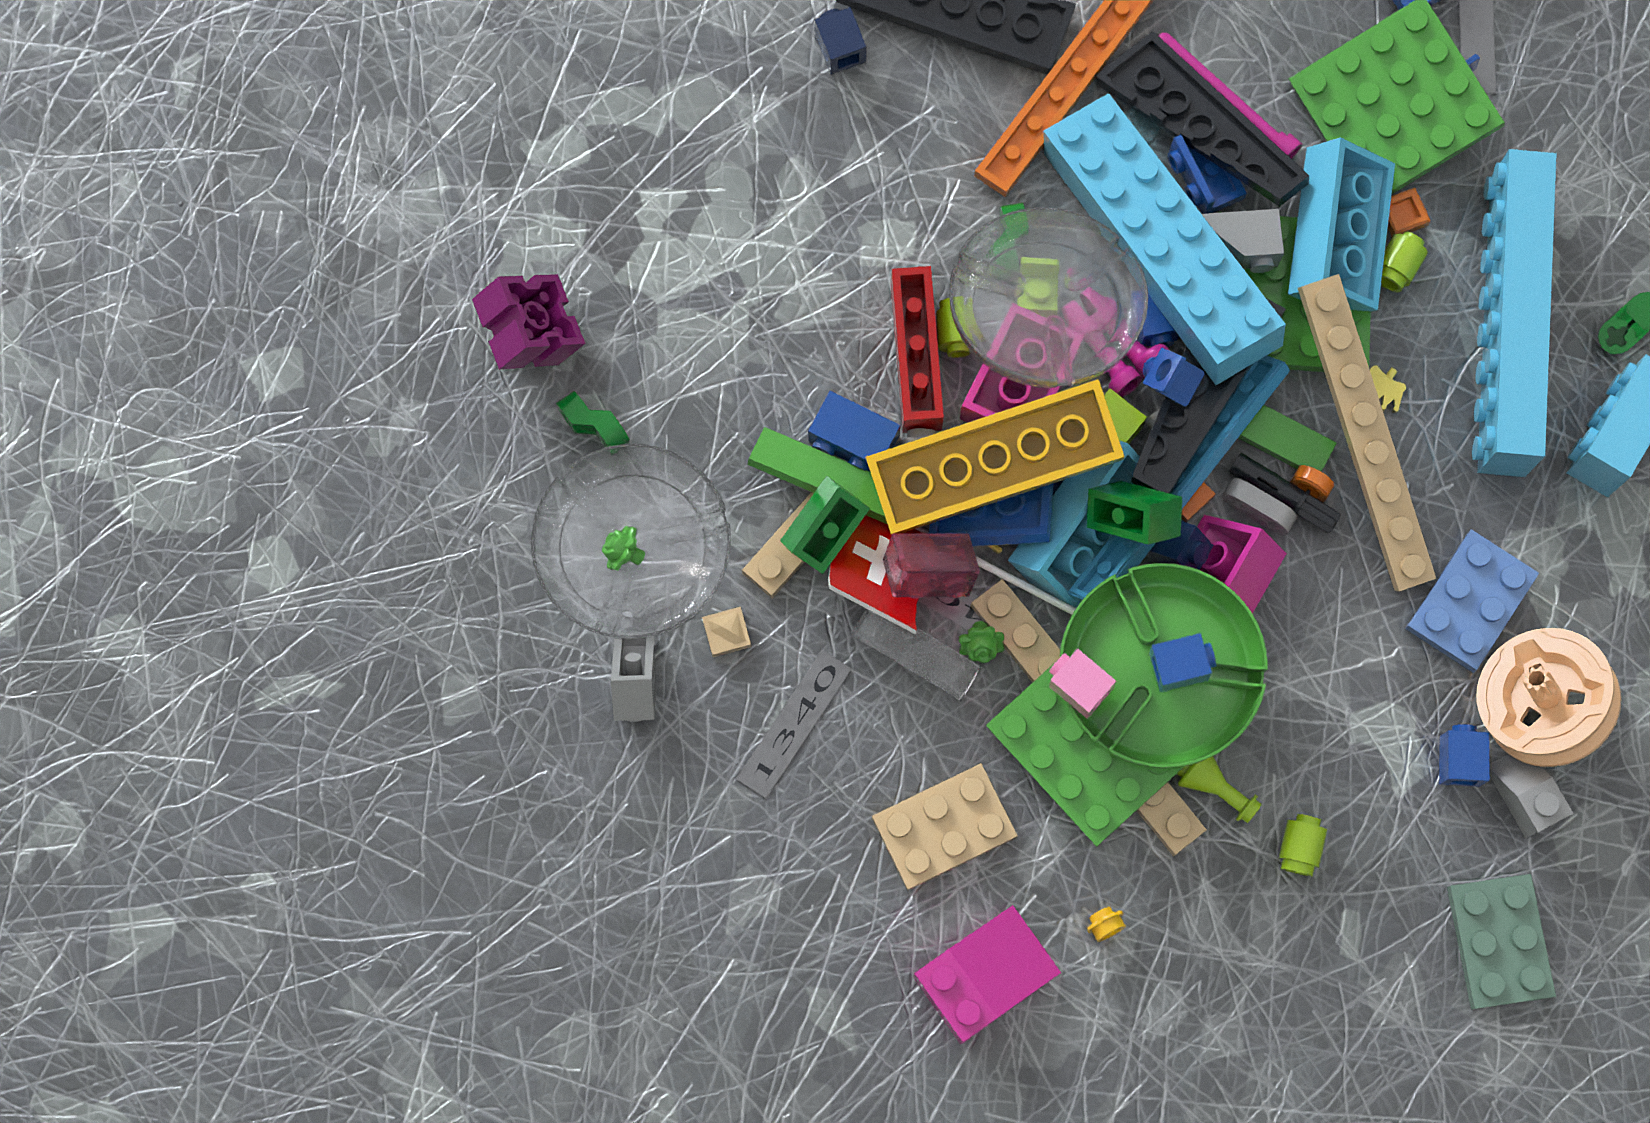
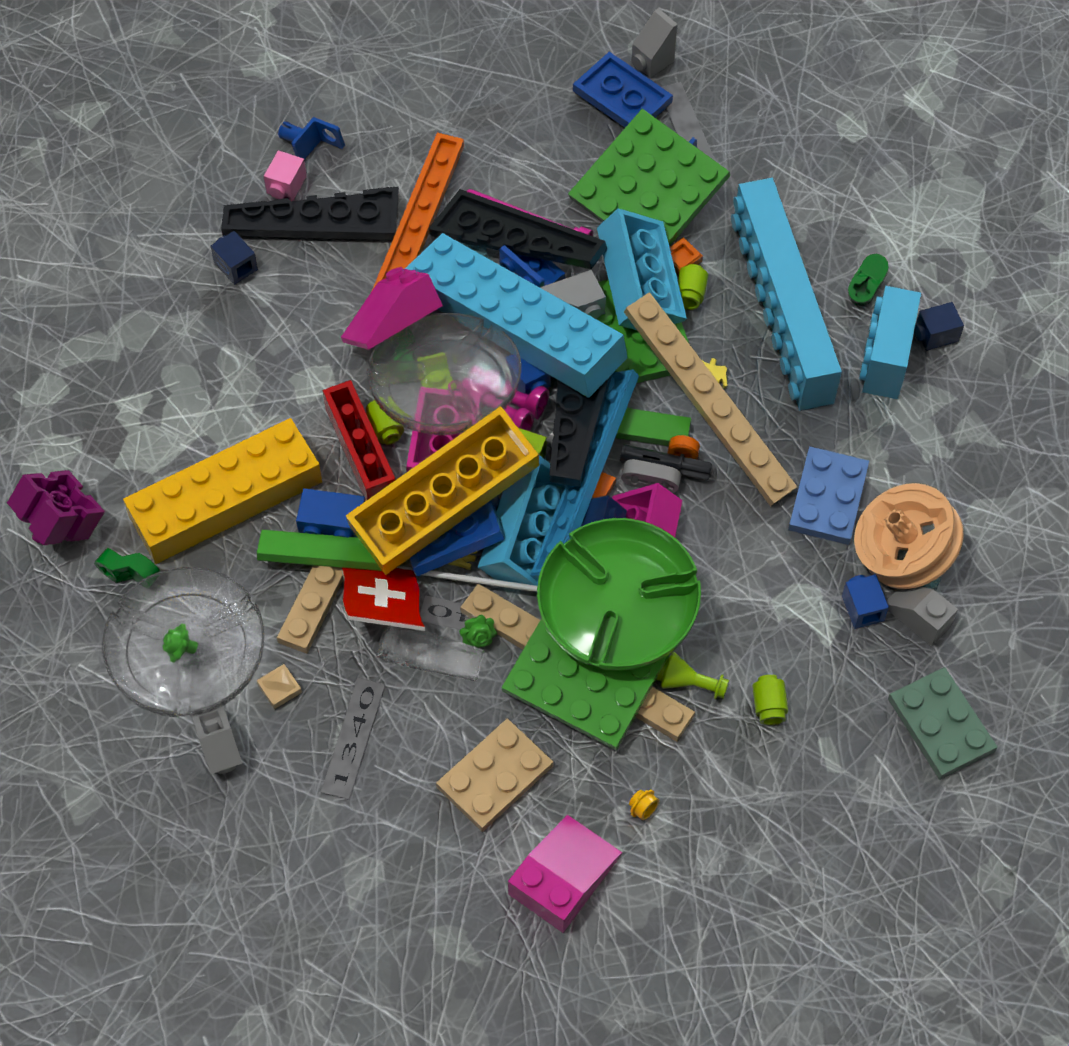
camera: 20 degrees left, 15 degrees down
green brick [780,476,870,574] -> none
clear pink brick [883,534,980,598] -> none
bright pink brick [1049,649,1116,719] -> none
green brick [1087,481,1183,545] -> none
blue bracket [1143,348,1204,406] -> none
blue brick [1149,633,1216,692] -> none
none -> yellow brick [123,418,322,564]
none -> dark pink slope [341,267,443,350]

